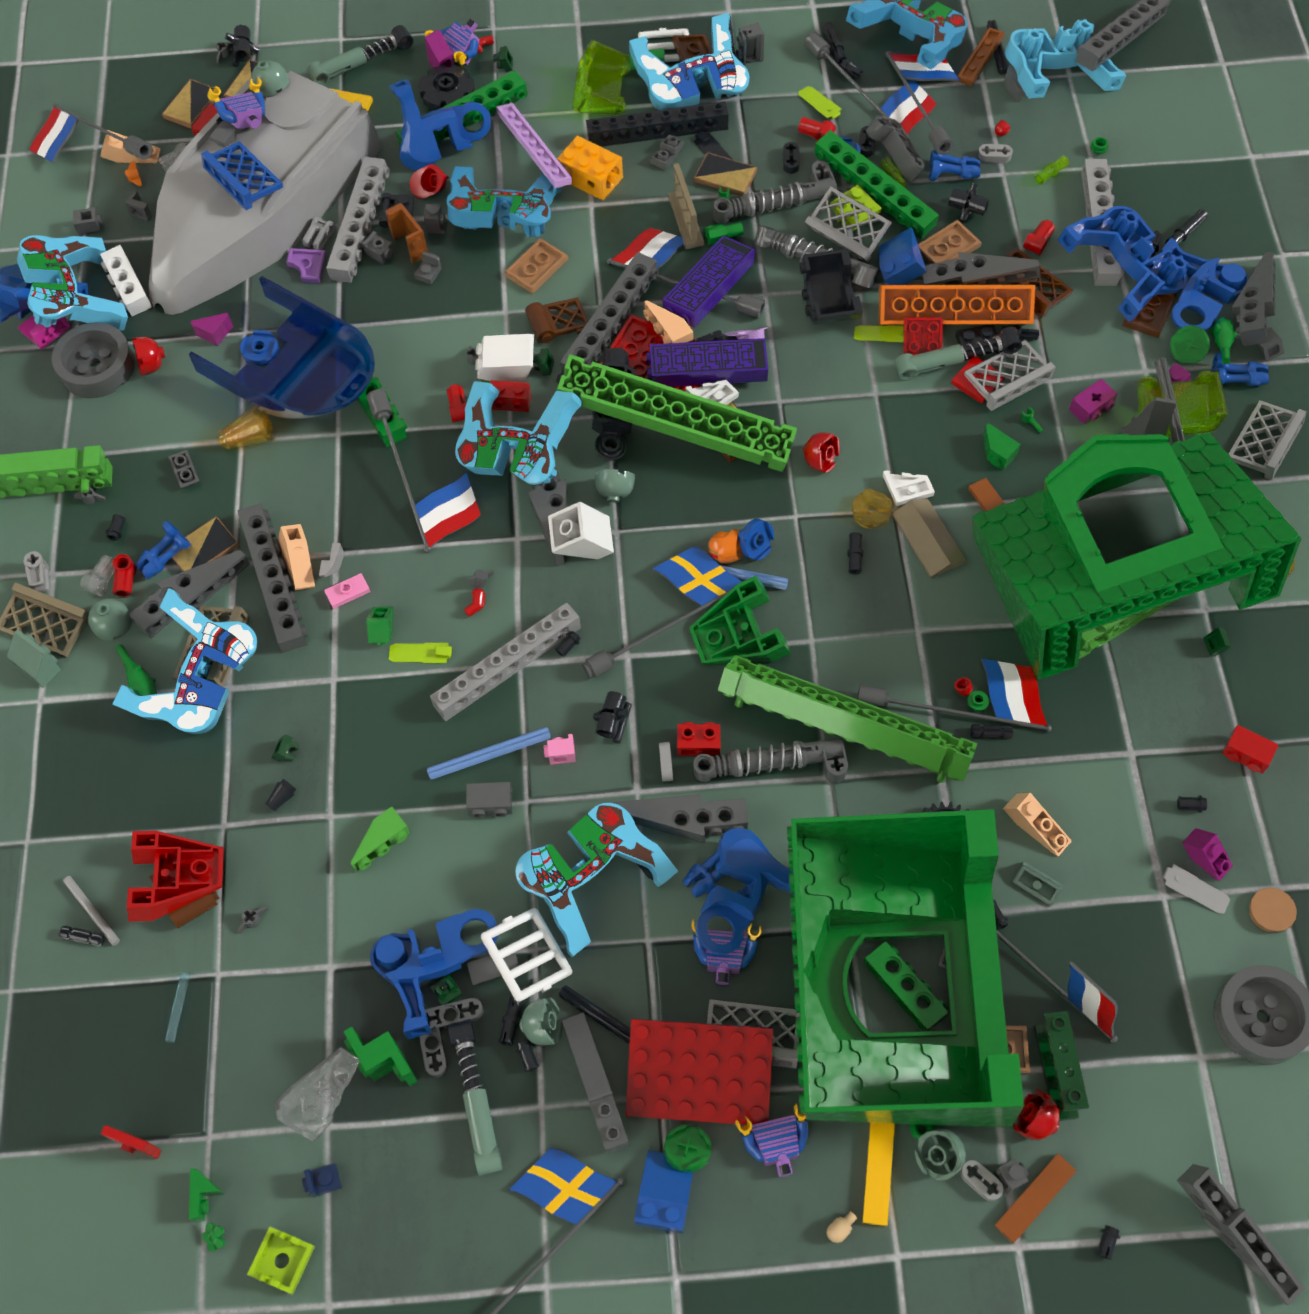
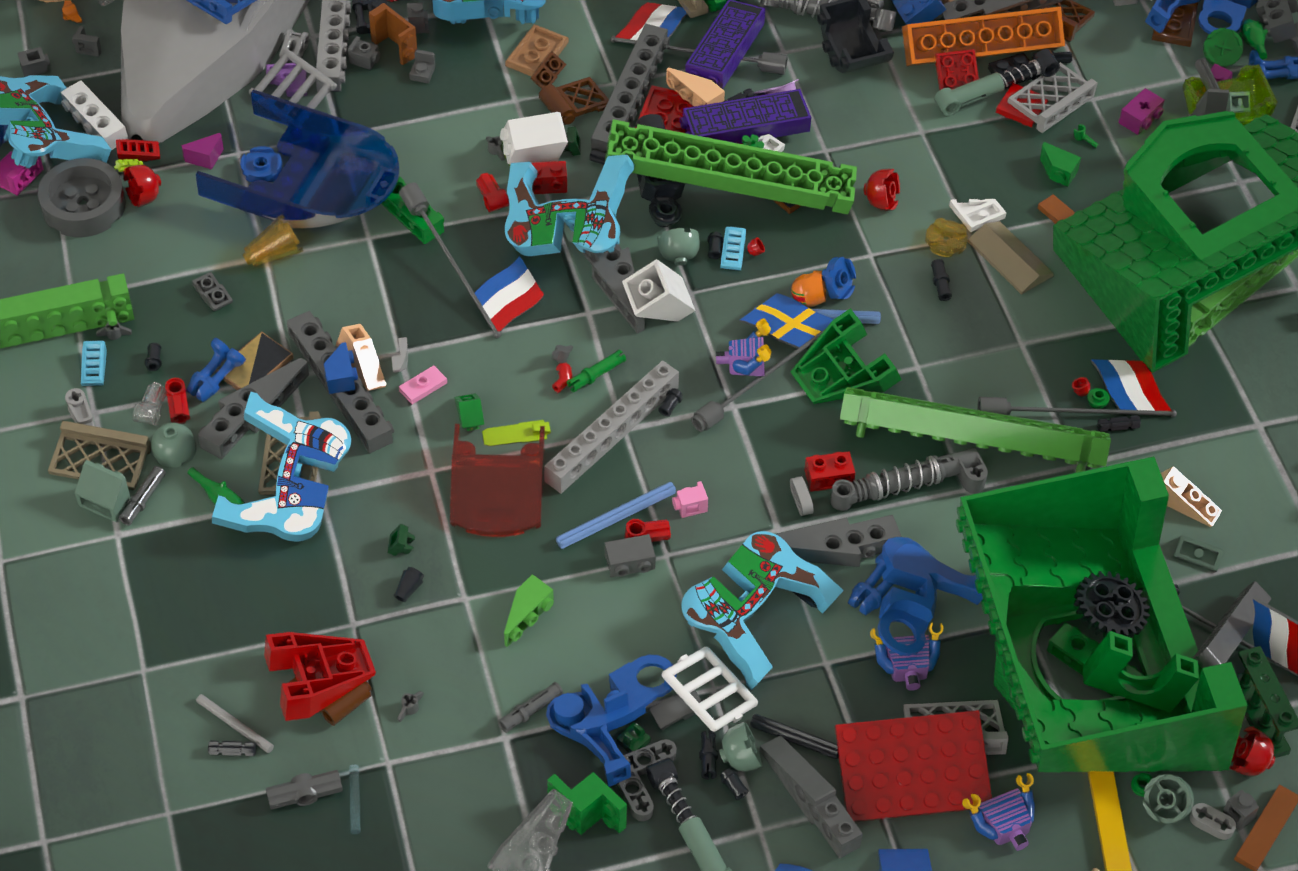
camera: 15 degrees left, 10 degrees down
black pin [593,691,632,744] -> none
green tile [664,1124,711,1173] -> none
lime piece [854,325,904,343] -> none
none -> medium azure slope [81,341,107,386]
none -> lime axle [114,159,143,172]
none -> red slope [116,139,160,161]
none -> dark grey pin [119,466,166,526]
none -> light grey bar [249,48,337,130]
none -> dark grey piece [266,770,343,810]
none -> blue slope [324,342,358,394]
none -> clear red windscreen [450,424,545,537]
none -> dark grey pin [498,682,563,733]
none -> reddish brown slope [530,51,567,89]
none -> green pin [567,350,626,392]
none -> red piece [624,519,671,542]
none -> black pin [707,232,724,259]
none -> torso [716,318,772,376]
none -> medium azure slope [720,227,746,270]
none -> green plant [742,134,764,148]
none -> red hinge [747,237,765,256]
none -> black gear [1074,571,1150,639]
none -> green arch [1083,631,1199,713]
none -> dark grey beam [1193,581,1272,668]
none -> sand green slope [1226,91,1250,113]

